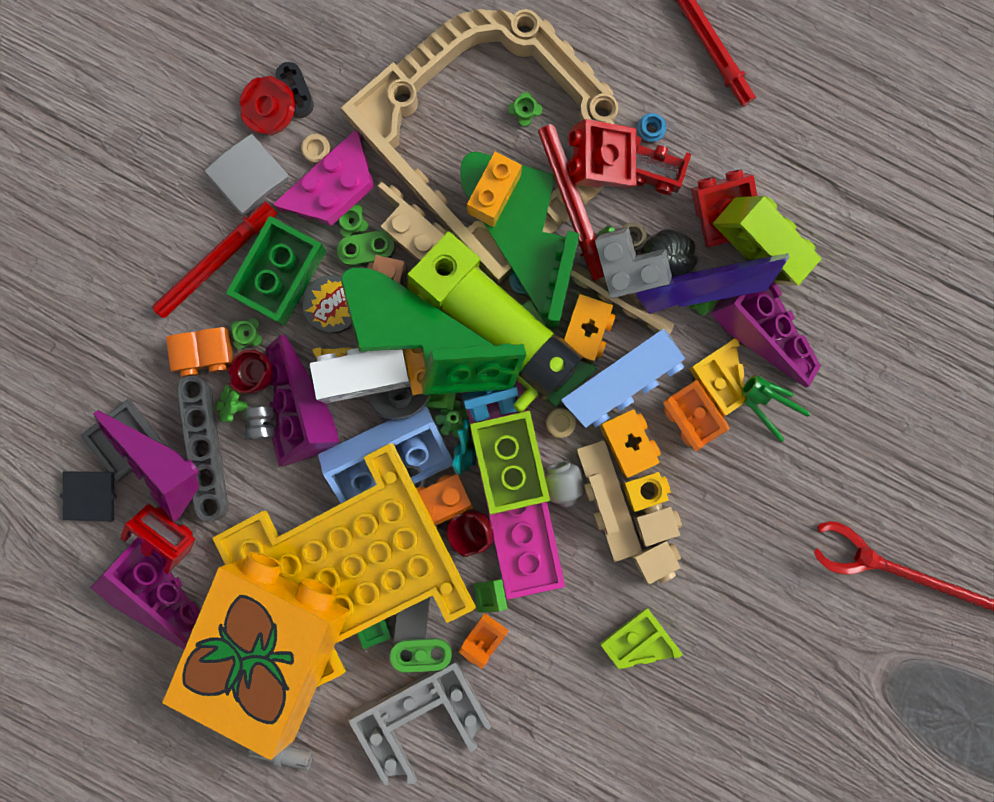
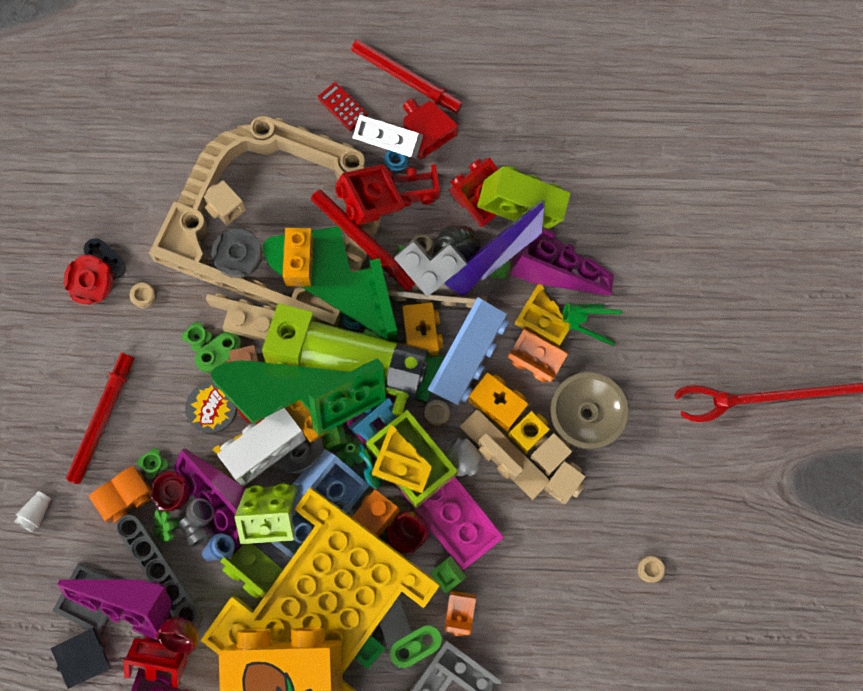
camera: 25 degrees left, 10 degrees down
light grey slope [205,134,289,216] -> none
green brick [226,216,327,327] -> none
dark pink wing [273,130,374,226] -> none
bright green plate [508,92,542,127] -> none
lime wing [599,607,683,669] -> none
none -> white cone [14,491,51,532]
none -> dark red hair [156,617,199,655]
none -> tile [186,498,214,526]
none -> medium blue cone [202,533,234,562]
none -> tan brick [204,181,246,226]
none -> dark grey tile [211,228,263,278]
none -> lime bracket [220,543,283,599]
none -> lime bracket [234,484,298,544]
none -> red tile [317,82,368,132]
none -> plate [352,115,423,158]
none -> yellow wing [372,425,432,494]
none -> red torso [403,98,458,160]
none -> dark tan dish [550,372,628,449]
none -> tan tile [637,556,665,583]

